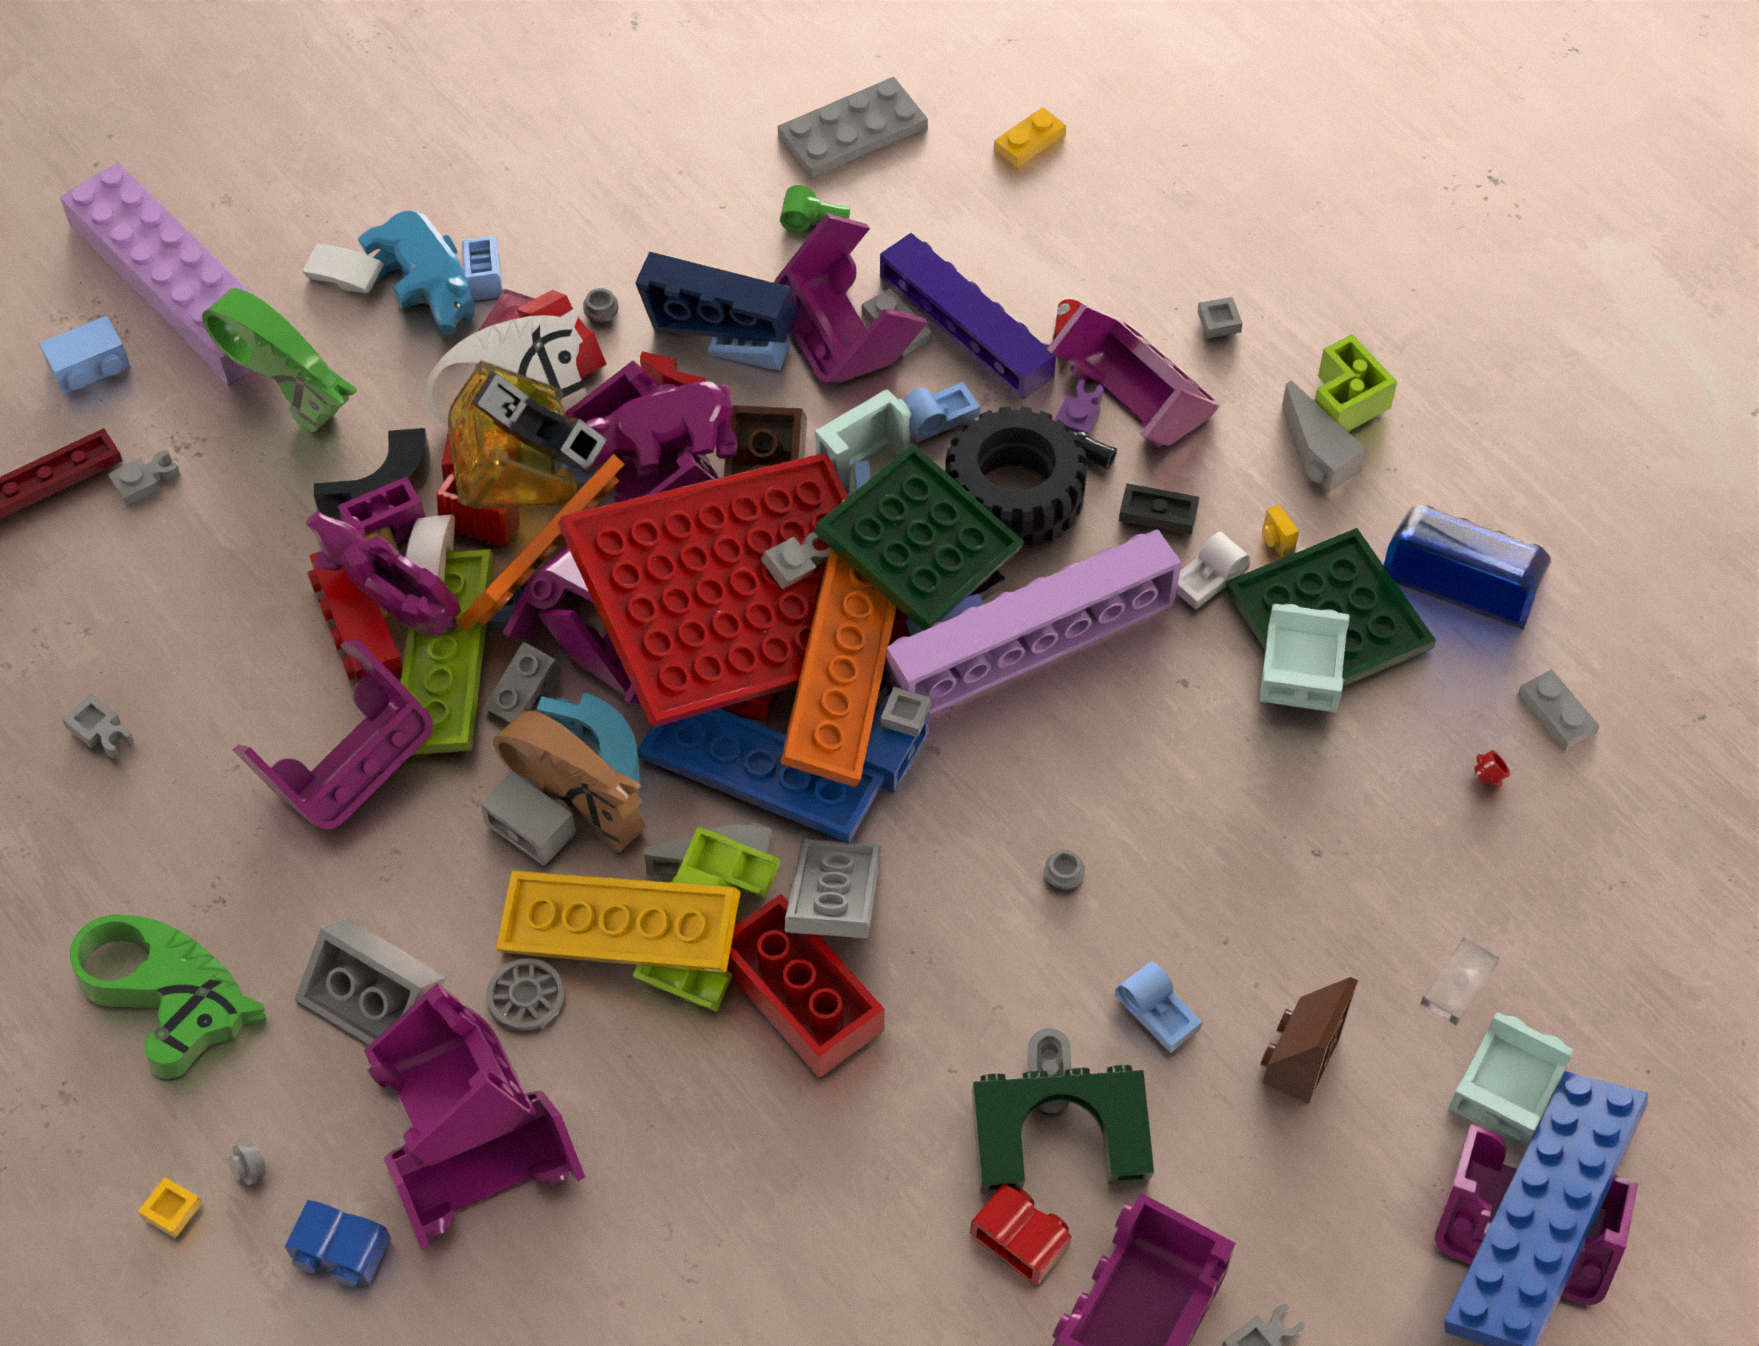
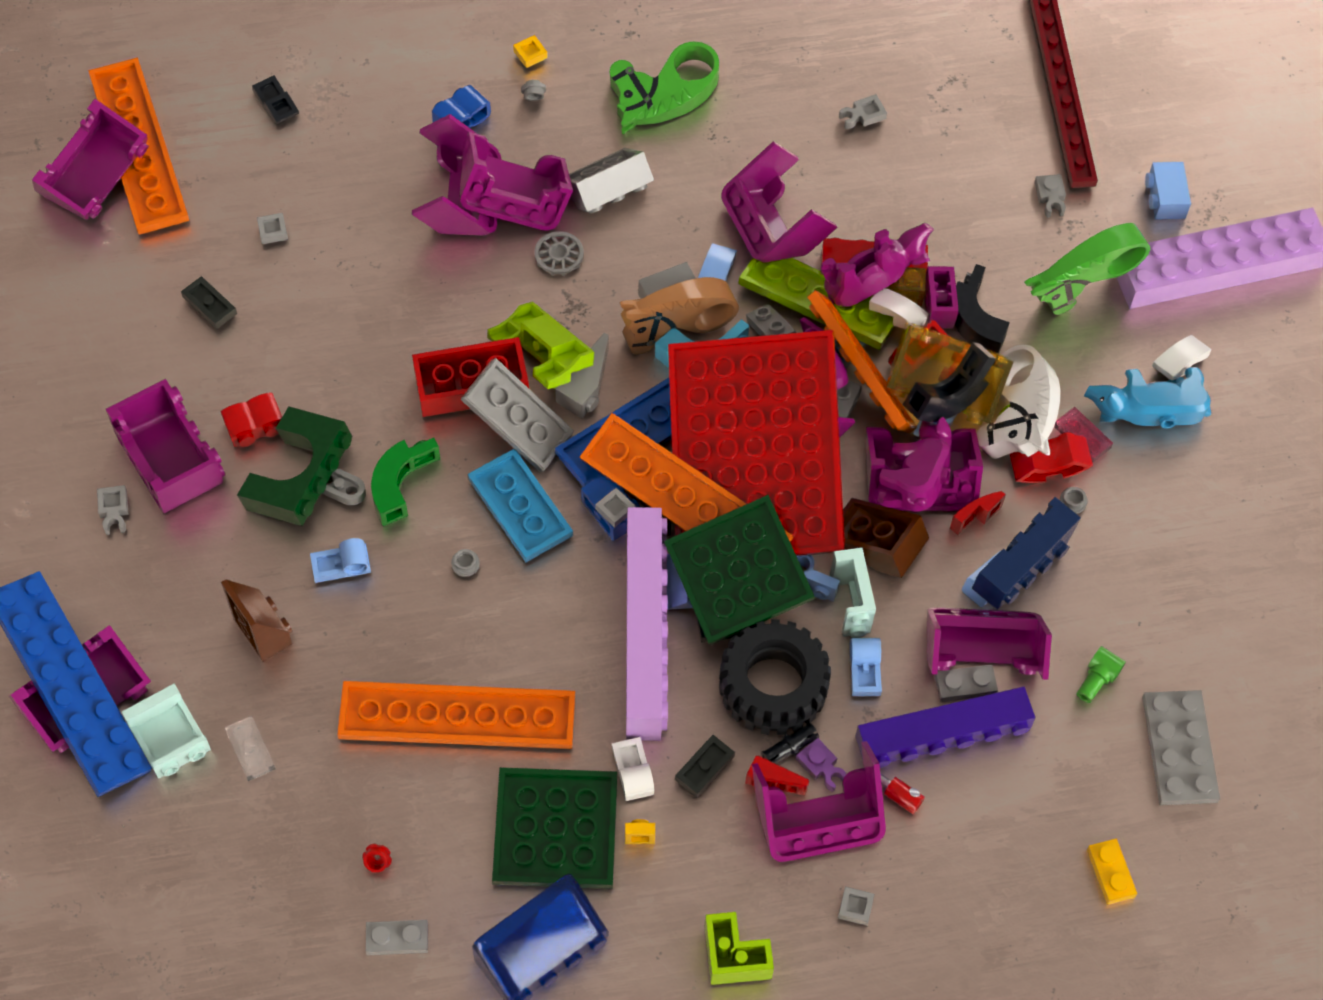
camera: 115 degrees right, 5 degrees up
light blue slope [462,236,503,301] -> none
yellow plate [496,871,741,973] -> none
light grey plate [761,532,830,590] -> none
light aqua panel [1259,604,1350,713] -> none
light grey slope [1282,380,1366,492] -> none
none -> orange plate [337,681,575,749]
none -> green arch [371,438,440,526]
none -> dark azure plate [467,449,573,563]
none -> light blue slope [698,243,737,282]
none -> red slope [745,756,809,796]

